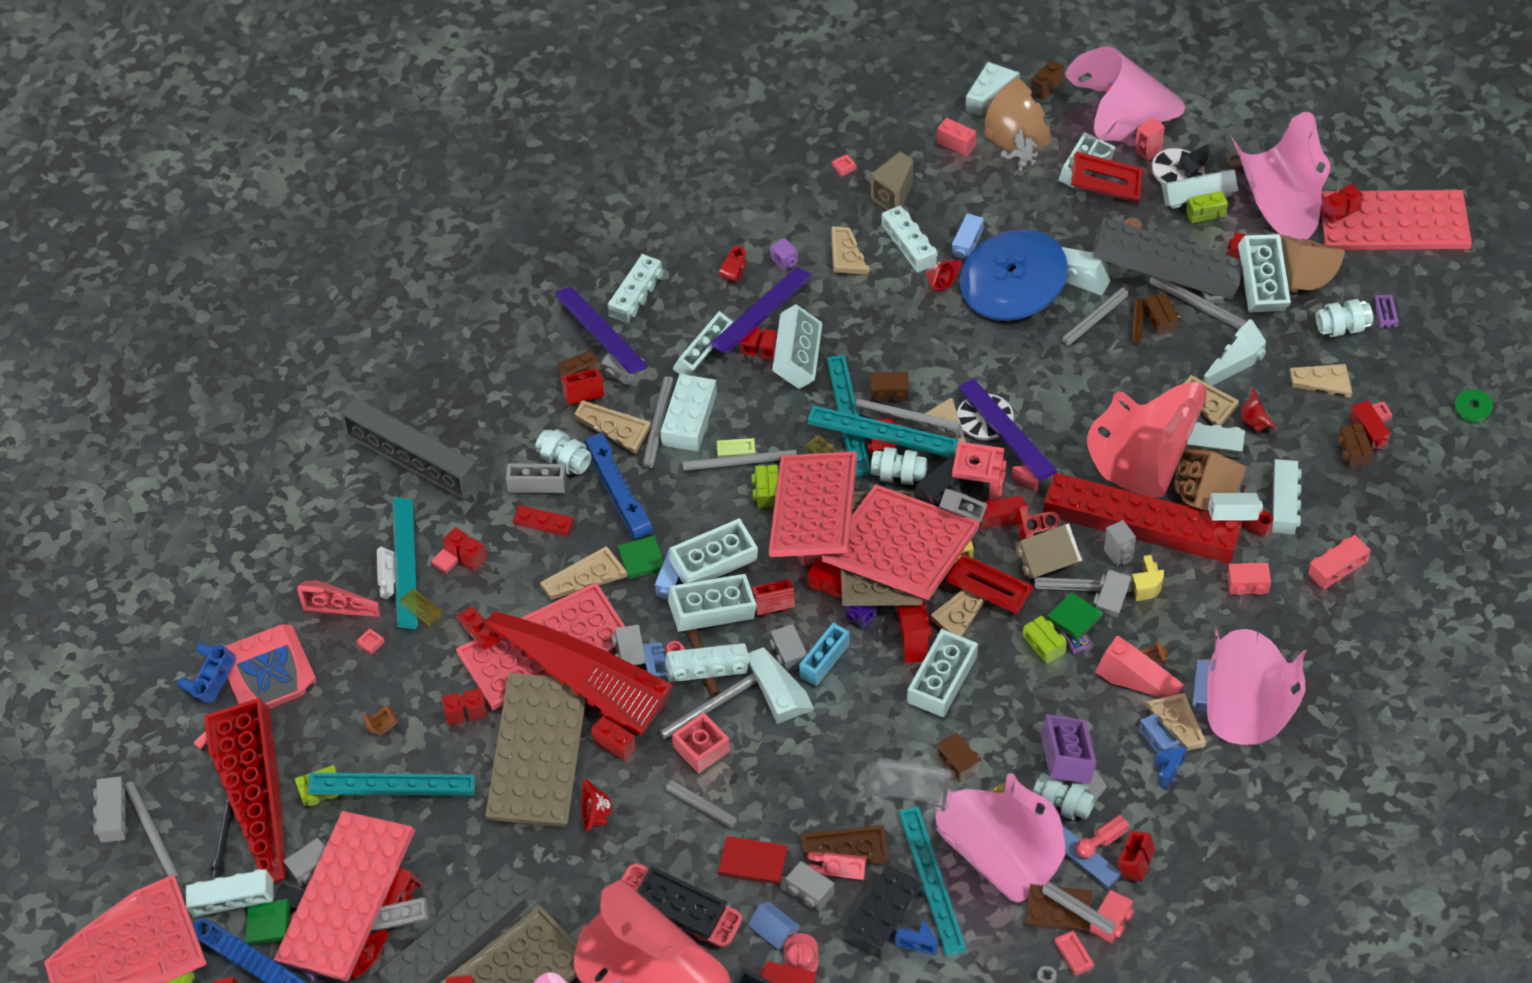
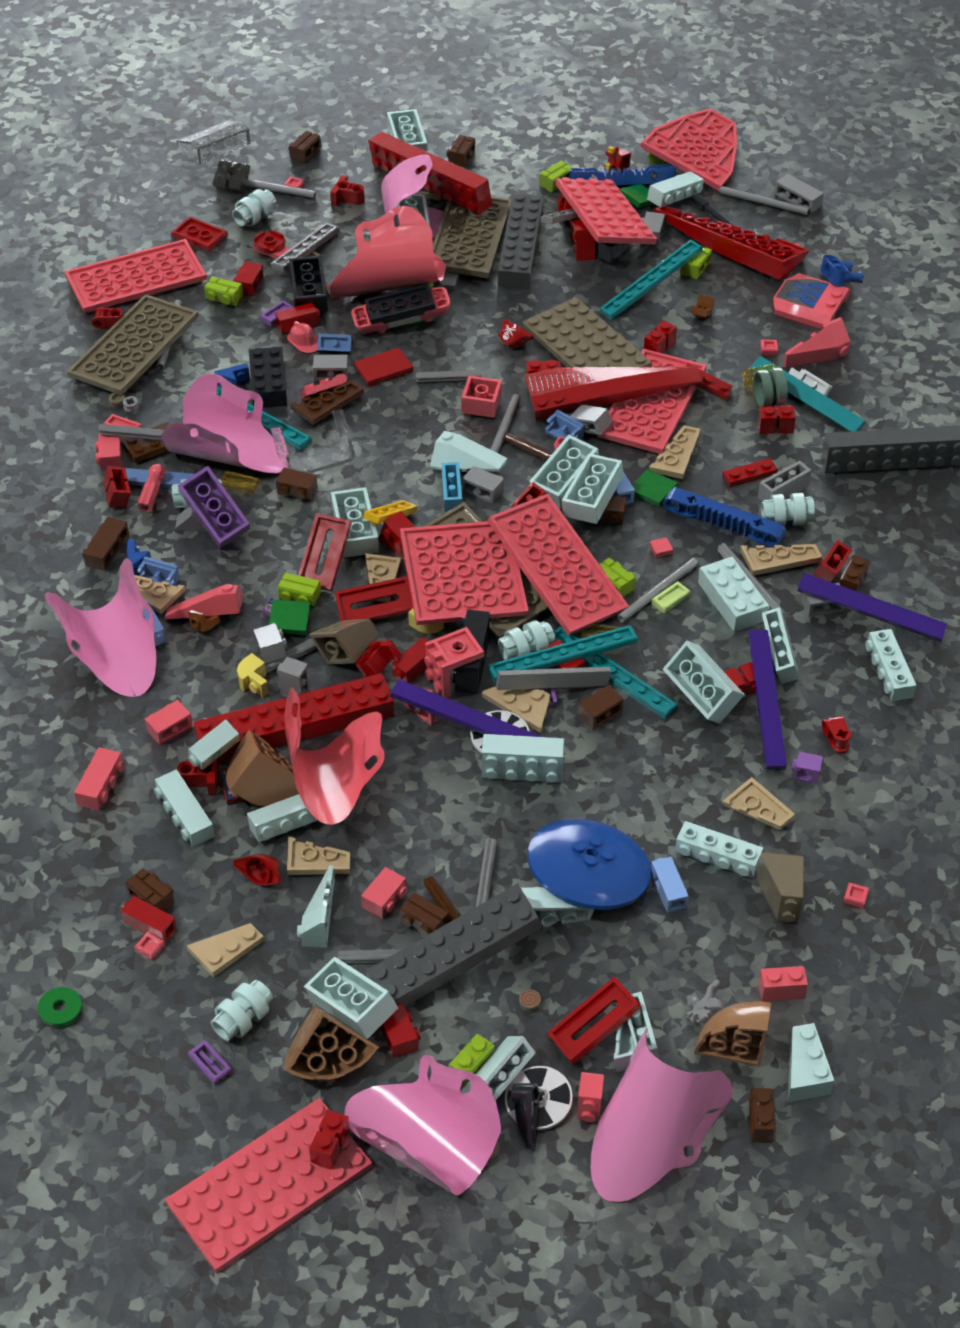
camera: 140 degrees right, 5 degrees down
light aqua brick [665,643,750,682] -> none
red hat [925,260,962,290] -> none
light grey brick [939,489,987,522] -> none
none -> reddish brown brick [82,517,129,571]
none -> red piece [298,513,352,592]
none -> coral brick [361,867,407,919]
none -> yellow plate [363,500,418,525]
none -> light aqua brick [482,734,564,782]
none -> coral tile [649,537,673,558]
none -> sand green wheel [753,367,788,407]

